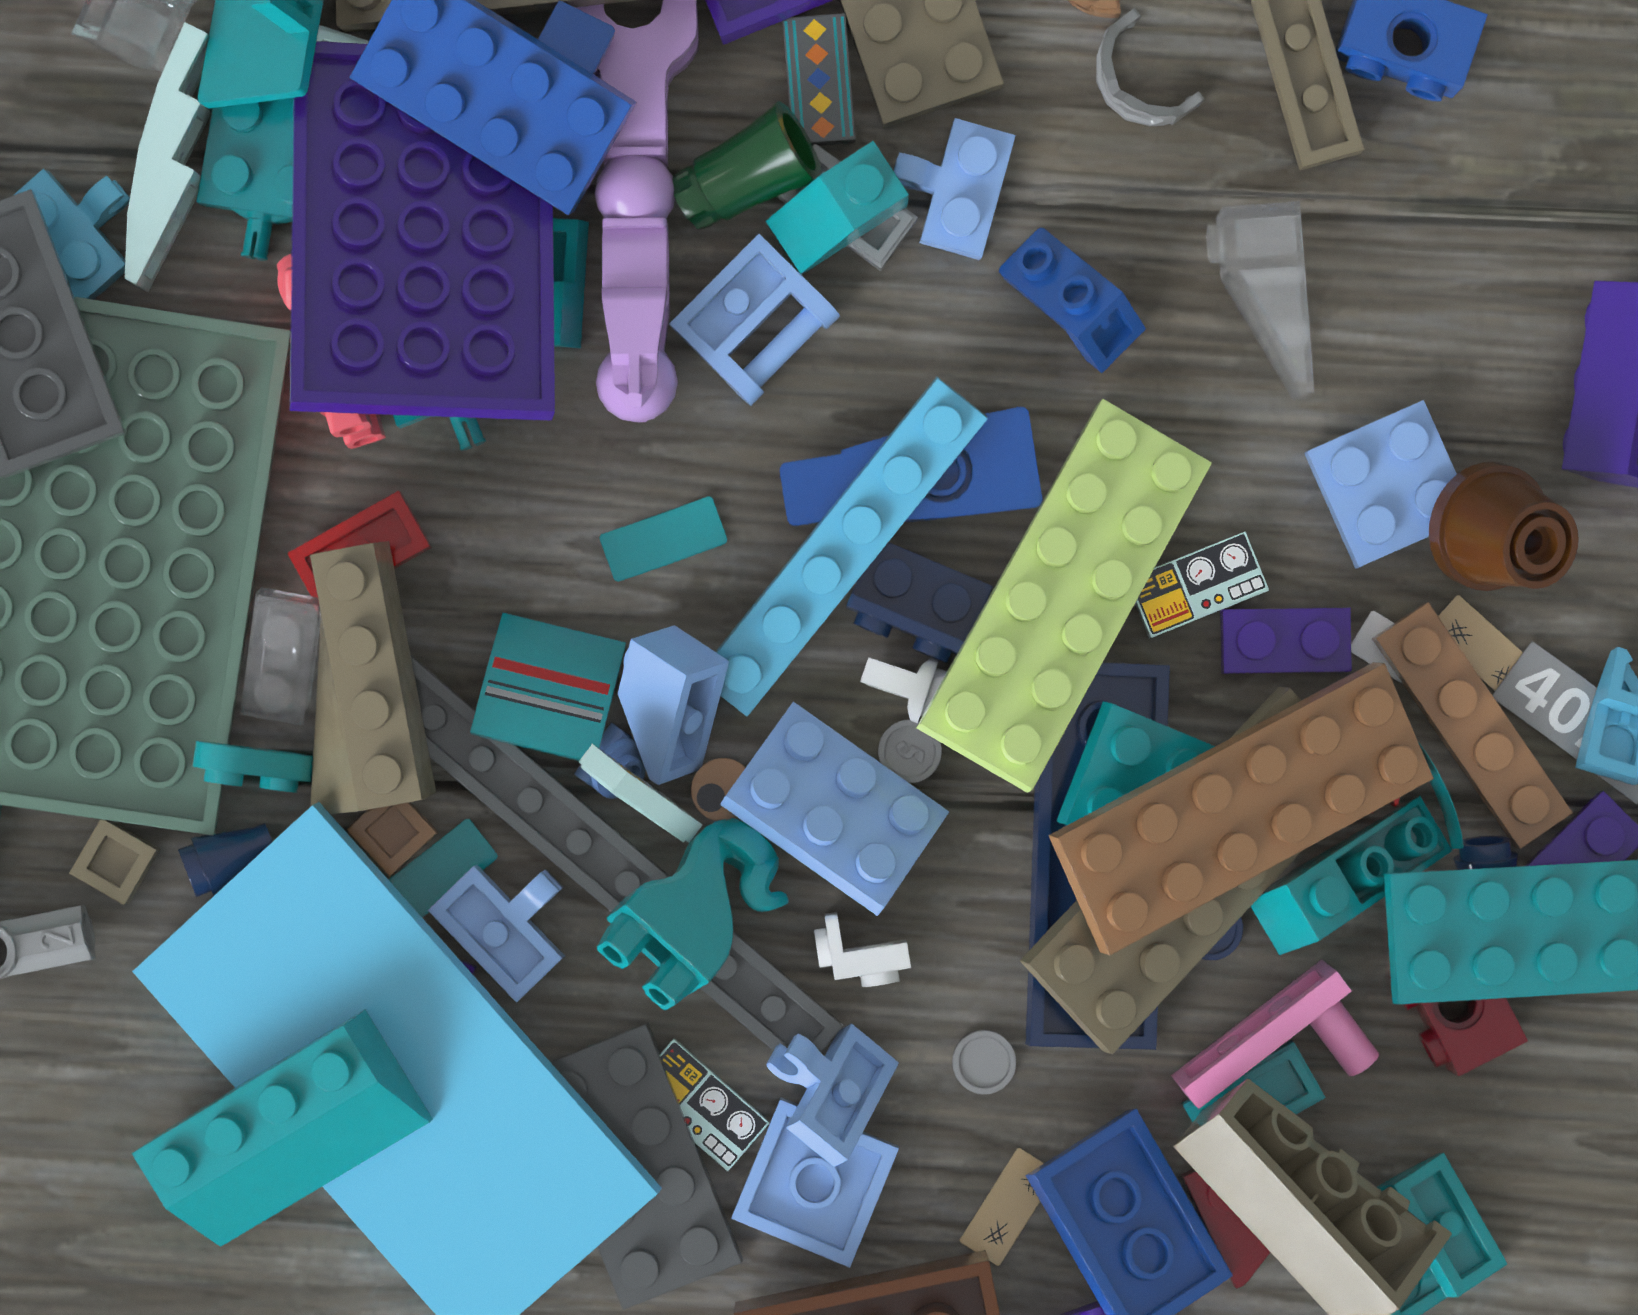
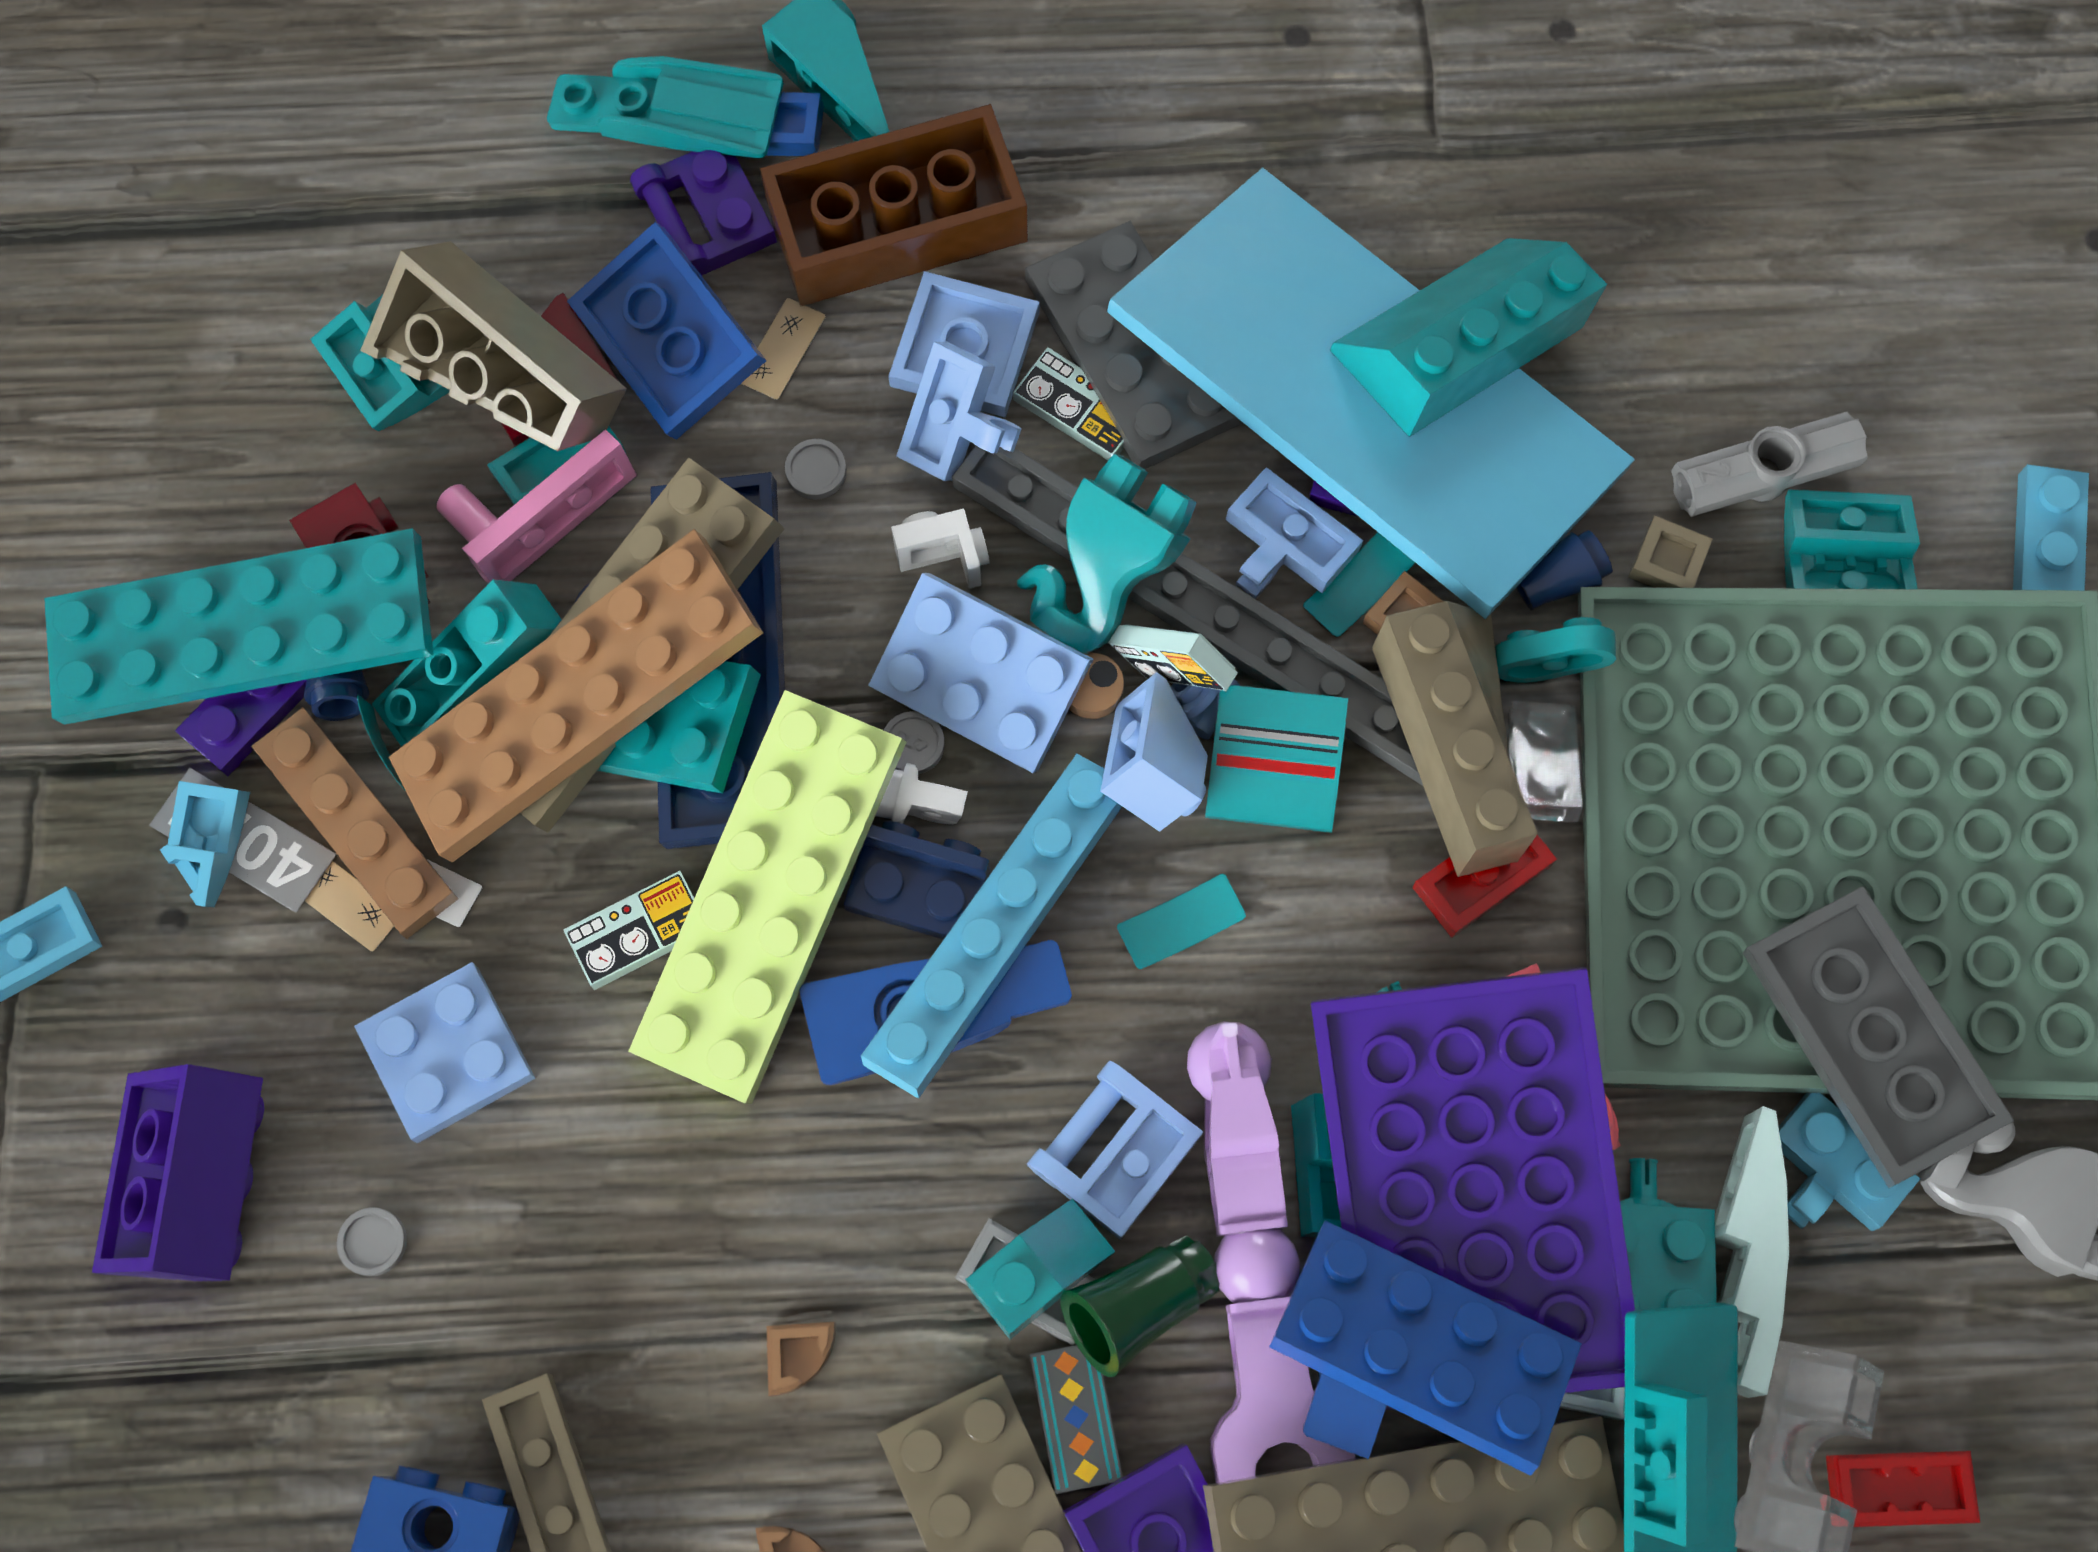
camera: 170 degrees right, 15 degrees down
light blue plate [893,118,1016,260] -> none
blue bracket [999,228,1146,373] -> none
light grey helmet [1096,8,1205,126] -> none
clear slope [1207,201,1314,400] -> none
dark purple plate [1220,608,1352,674] -> none
reddish brown piece [1429,462,1579,591] -> none
none -> light grey piece [337,1207,407,1276]
none -> medium nougat tile [767,1322,836,1397]

